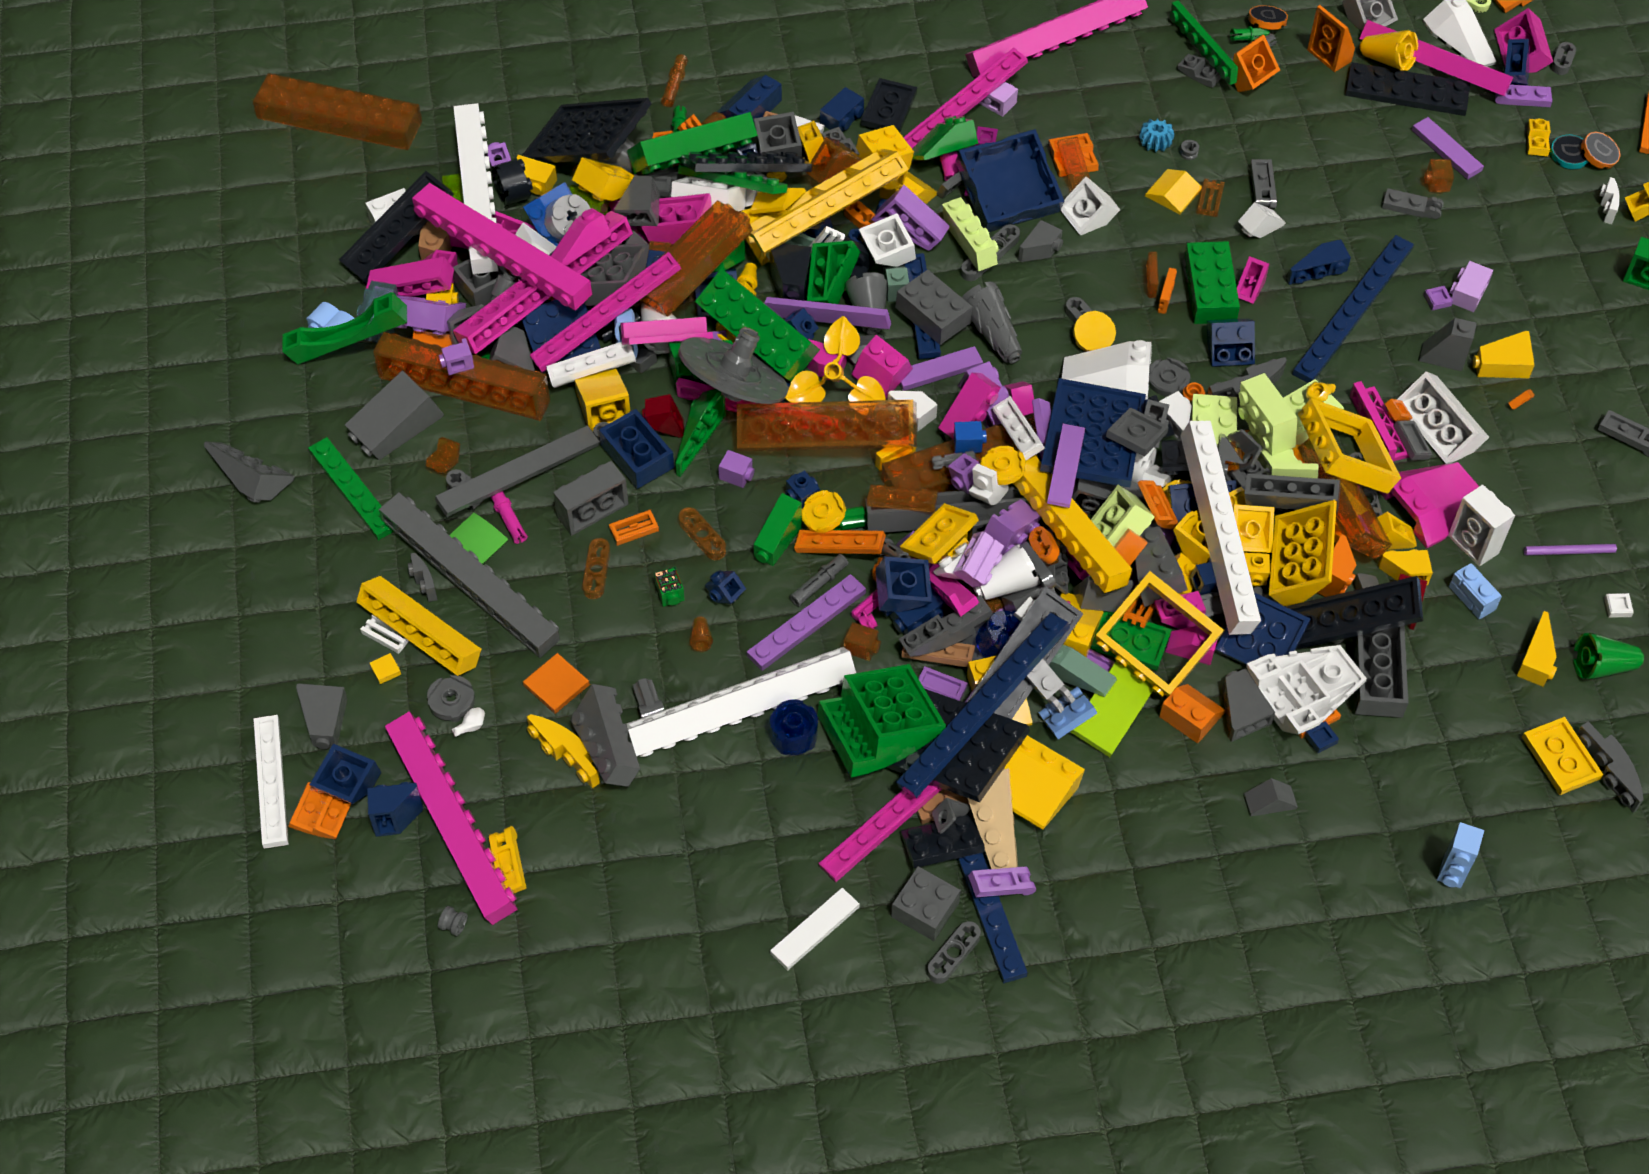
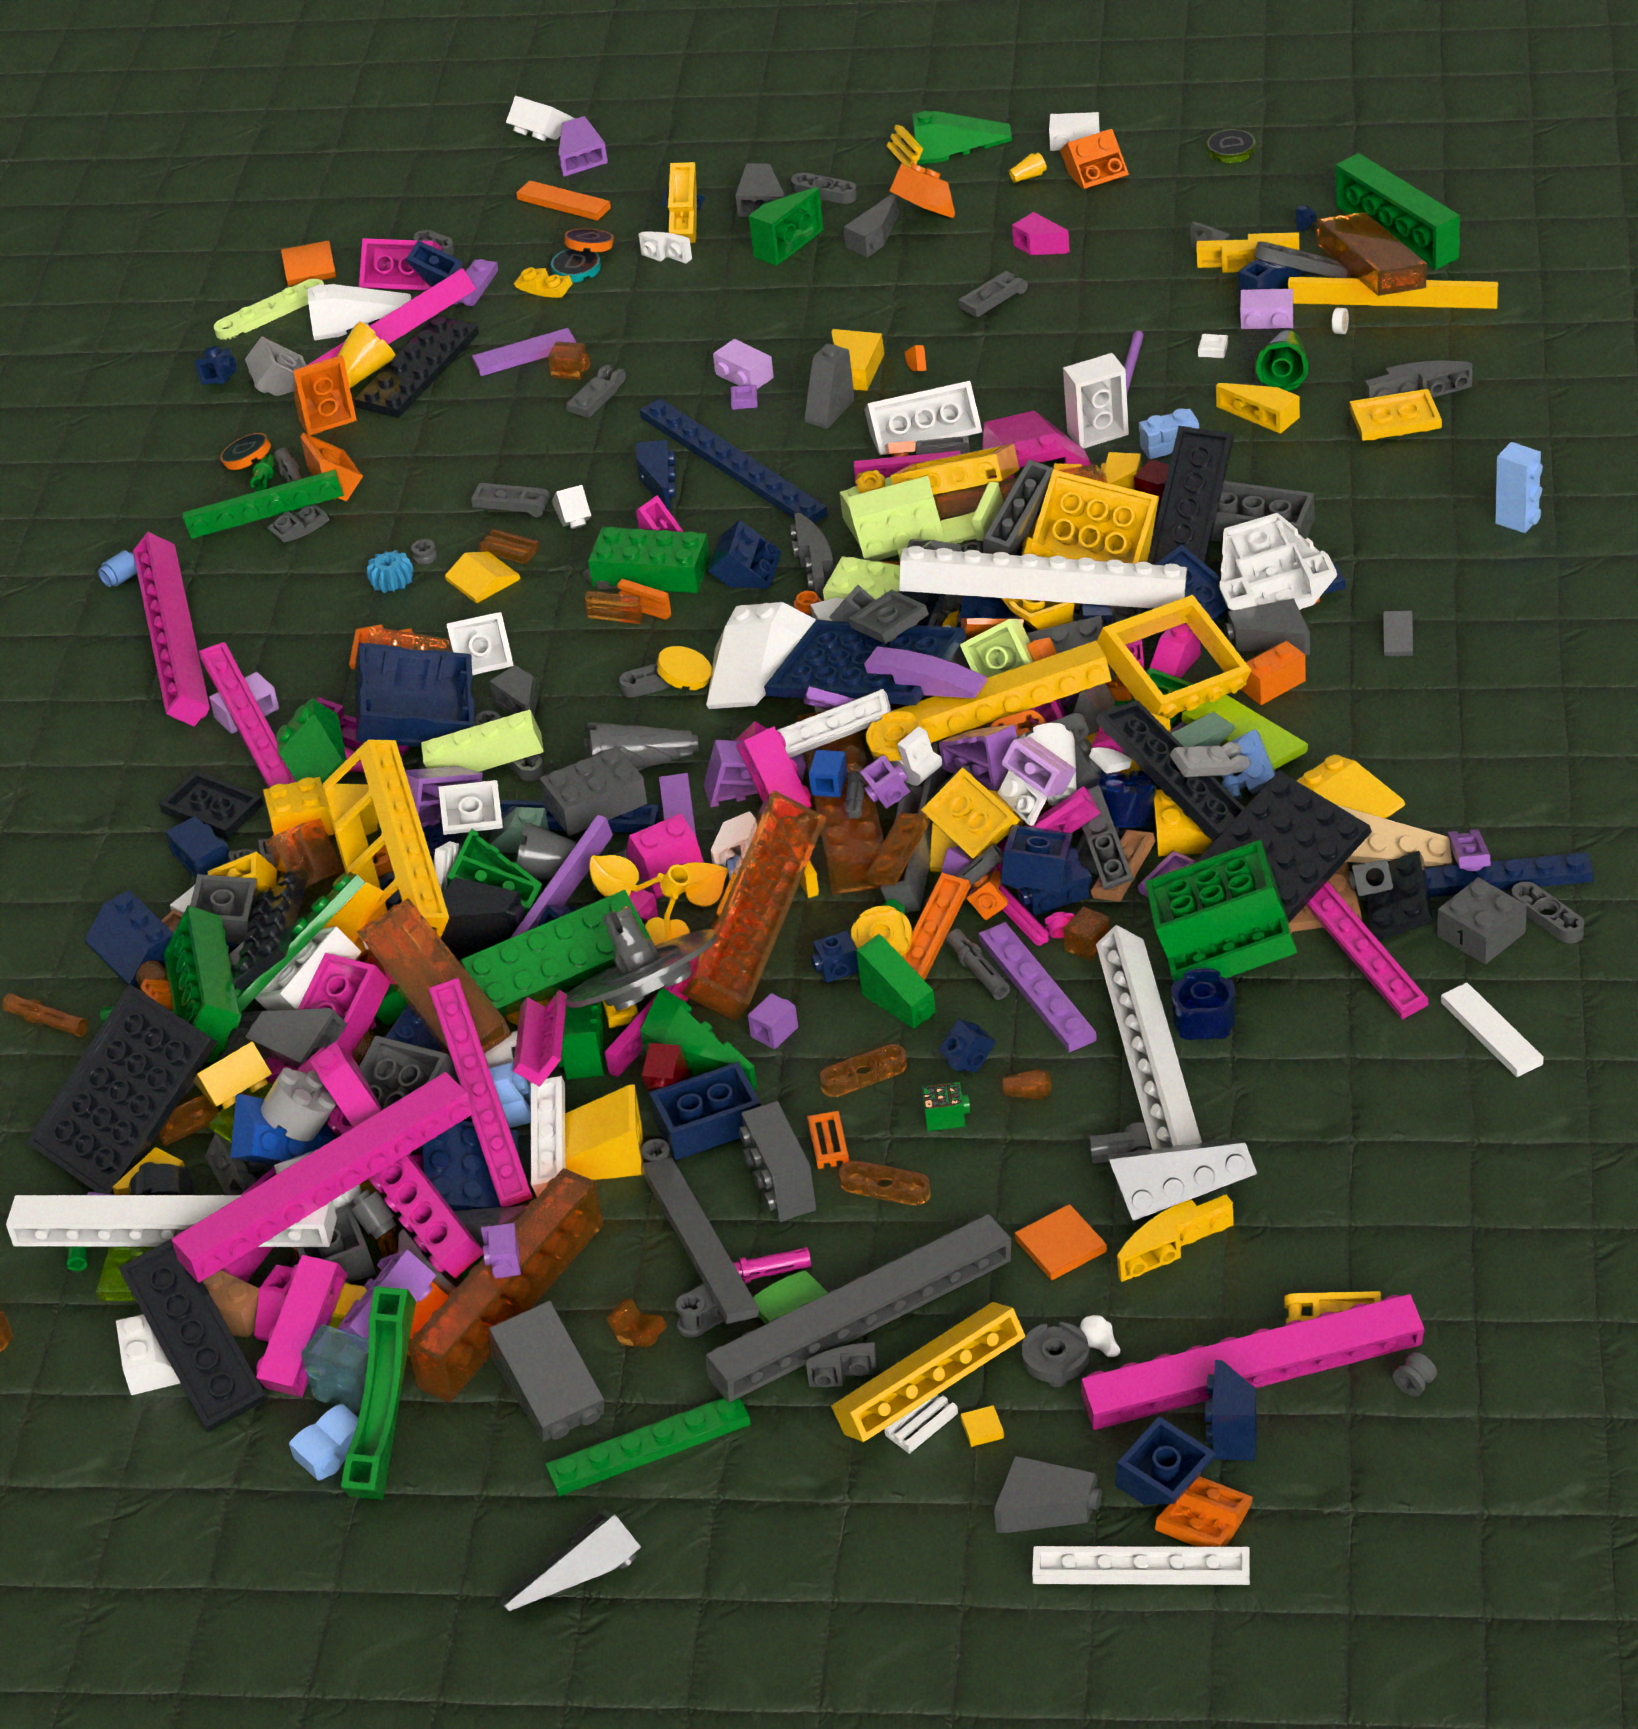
camera: 70 degrees left, 15 degrees down
dark blue plate [897,612,1070,798] -> none

